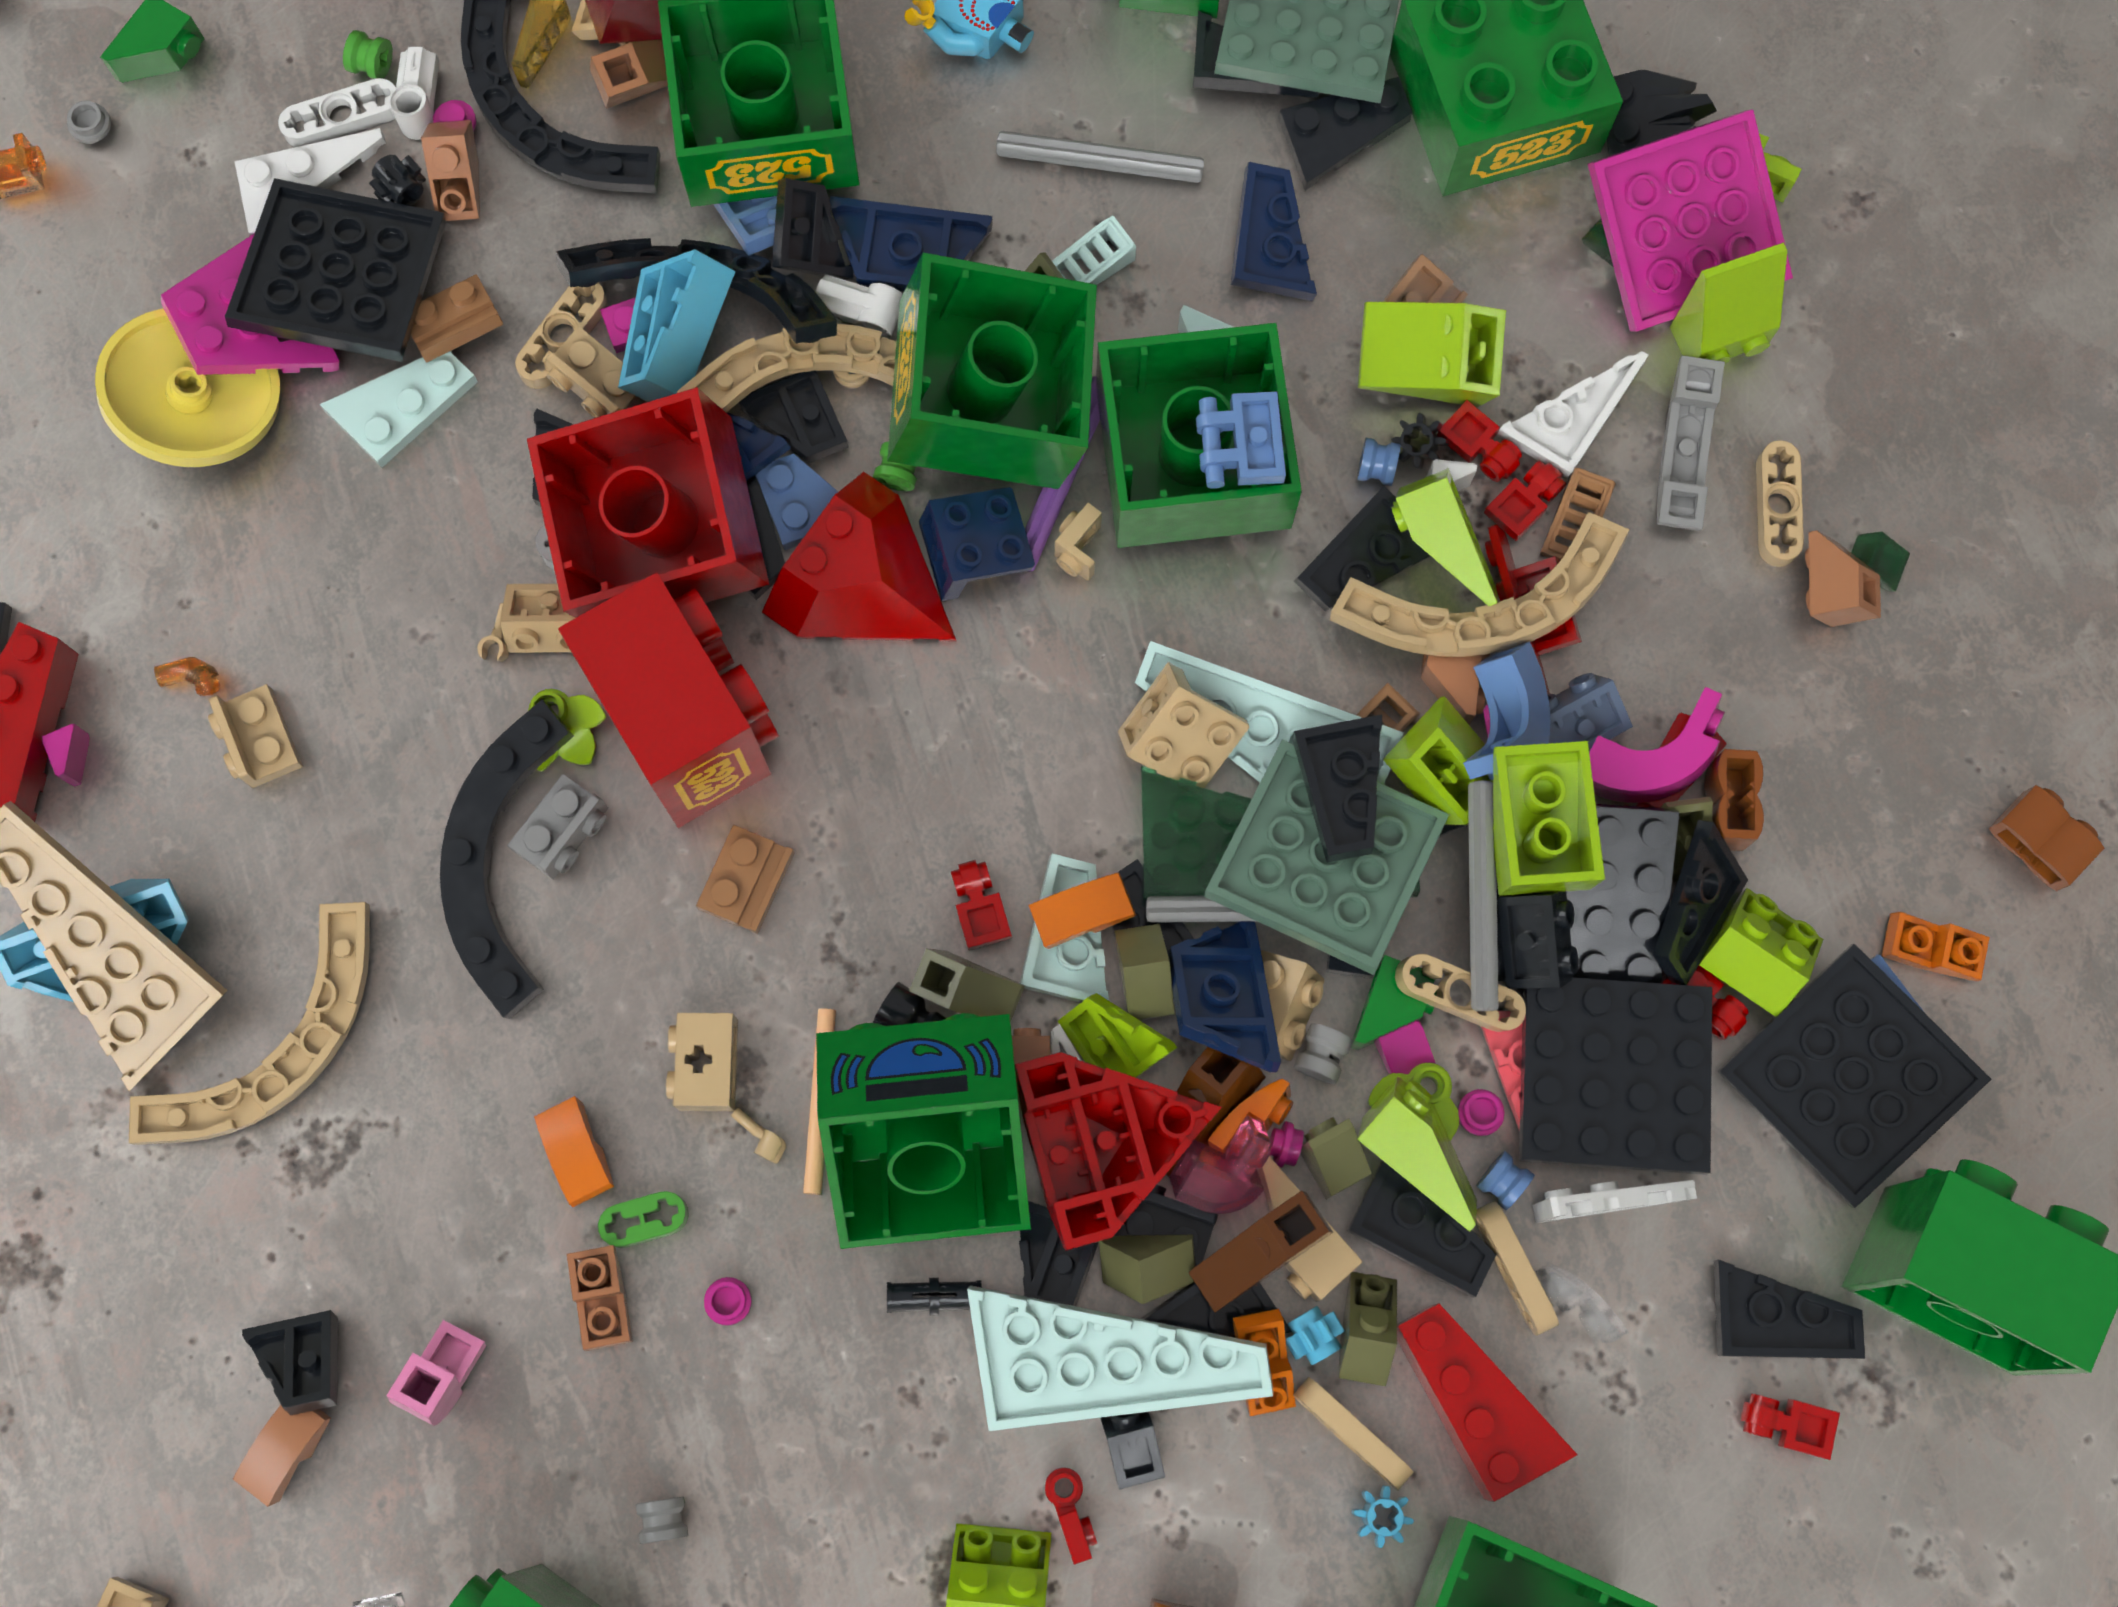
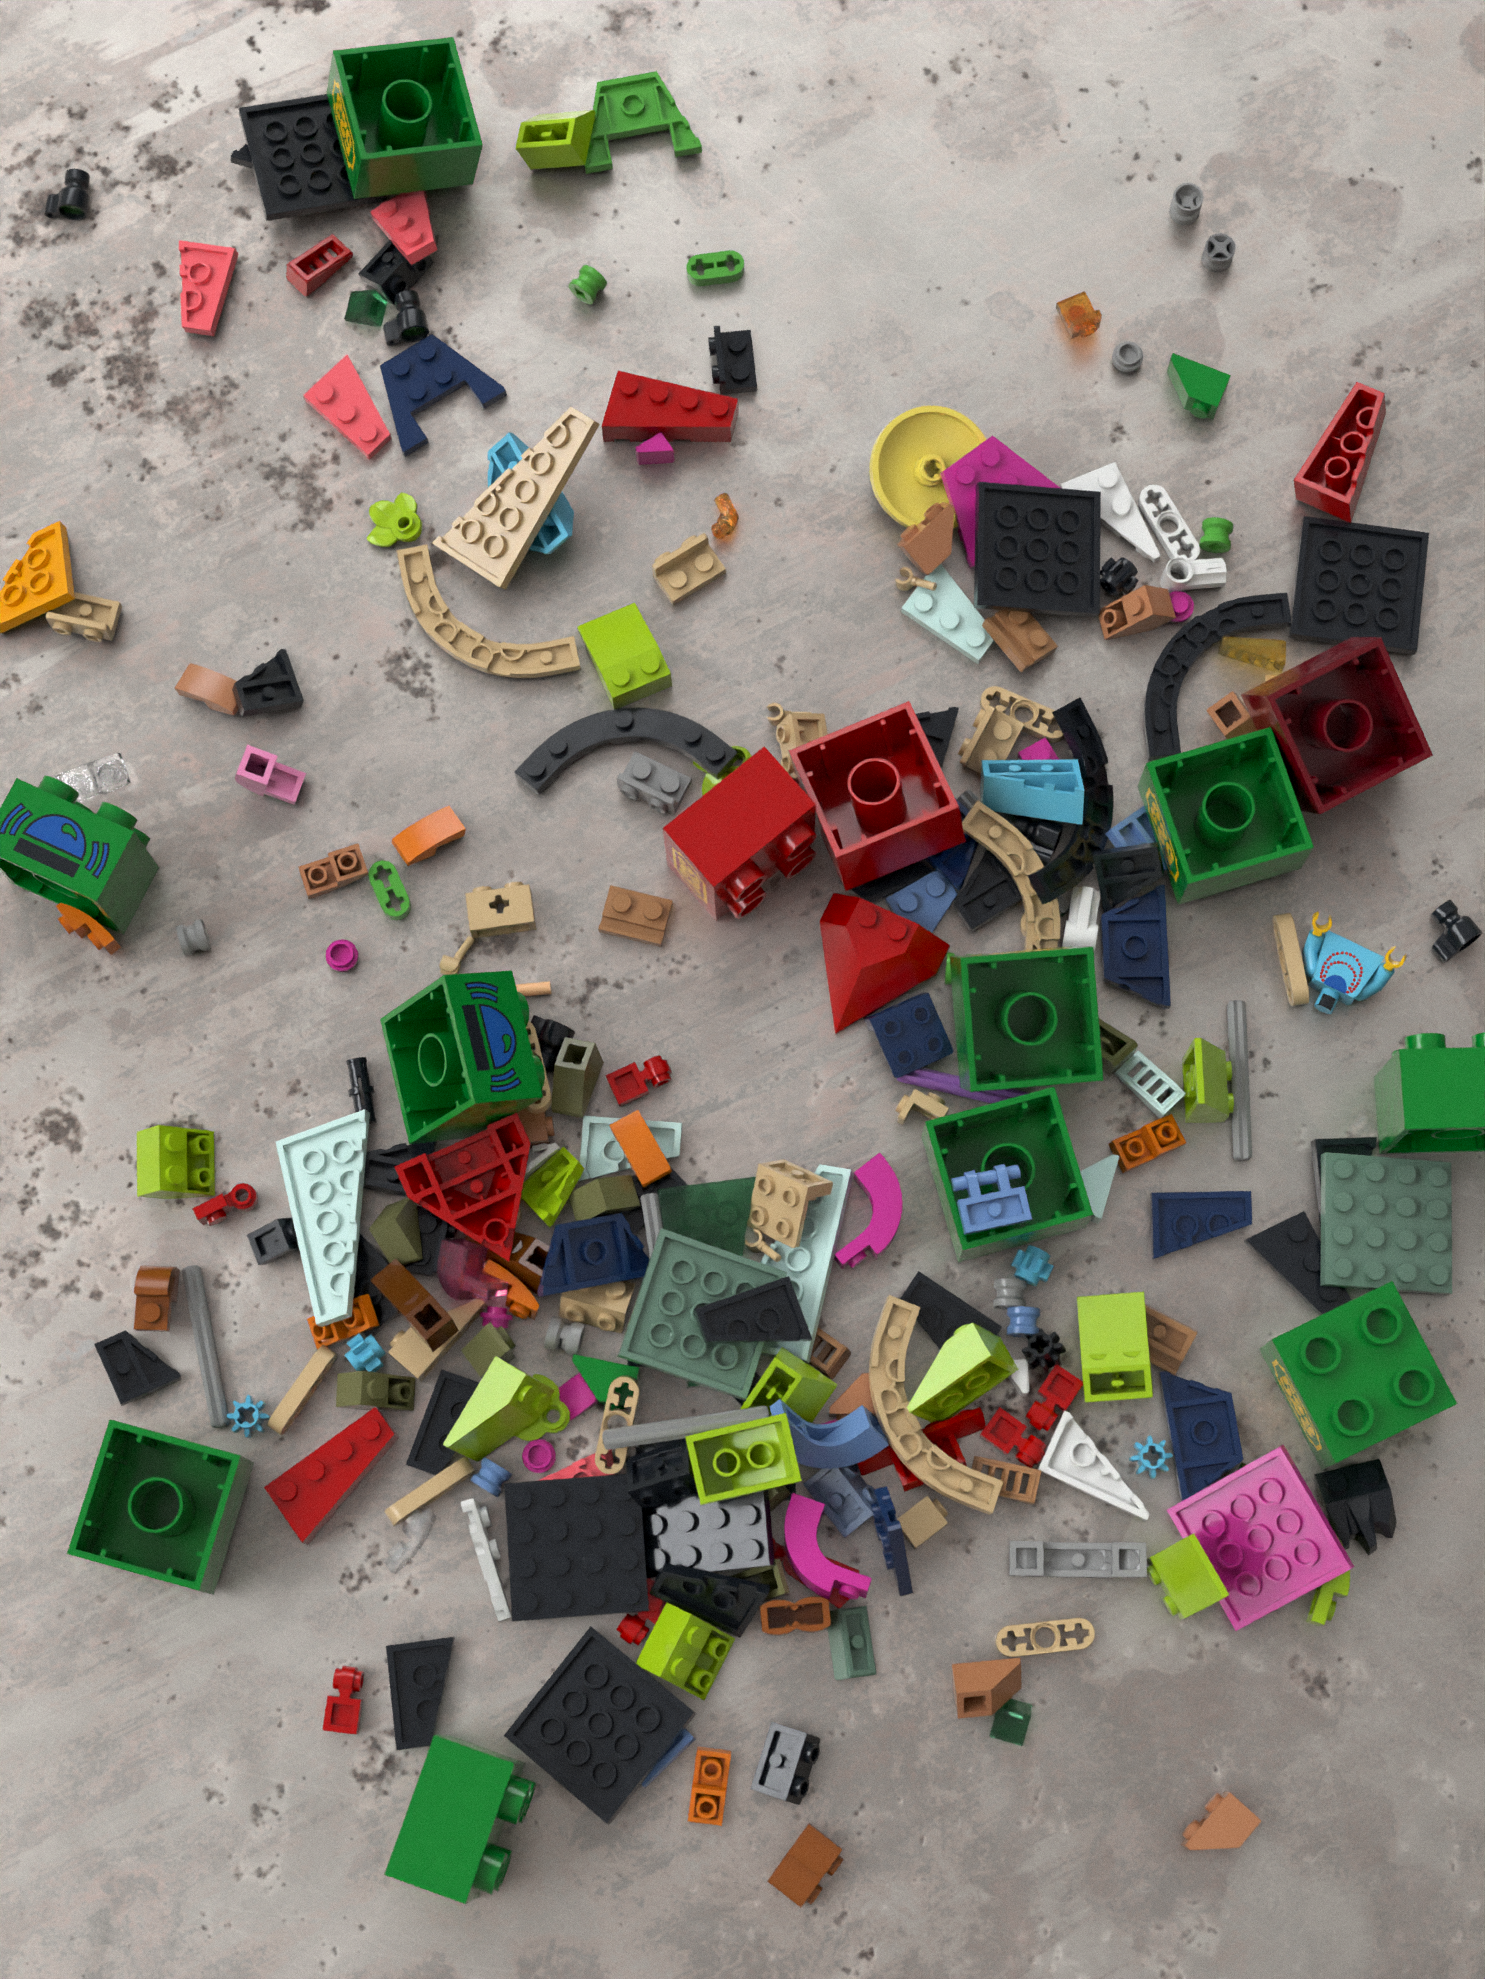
camera: 85 degrees right, 0 degrees up
none -> light grey axle [182,1265,230,1428]
none -> lime plate [367,492,422,547]
none -> lime slope [577,602,672,709]
none -> tan hand [744,1229,781,1262]
none -> bracket [750,1722,820,1805]
none -> sand green slope [827,1606,877,1680]
none -> dark pink arch [834,1152,902,1269]
none -> dark blue wing [870,1486,913,1596]
none -> tan hand [895,567,937,591]
none -> nougat slope [897,502,954,575]
none -> tan brick [897,1496,948,1550]
none -> light grey wheel [993,1279,1027,1310]
none -> medium azure gear [1011,1245,1054,1286]
none -> black piece [1014,815,1063,866]
none -> orange slope [1108,1114,1186,1173]
none -> medium azure gear [1129,1435,1173,1479]
none -> dark blue wing [1158,1371,1244,1502]
none -> nougat slope [1181,1792,1261,1850]
none -> lime slope [1182,1038,1234,1123]
none -> tan beam [1272,913,1309,1006]

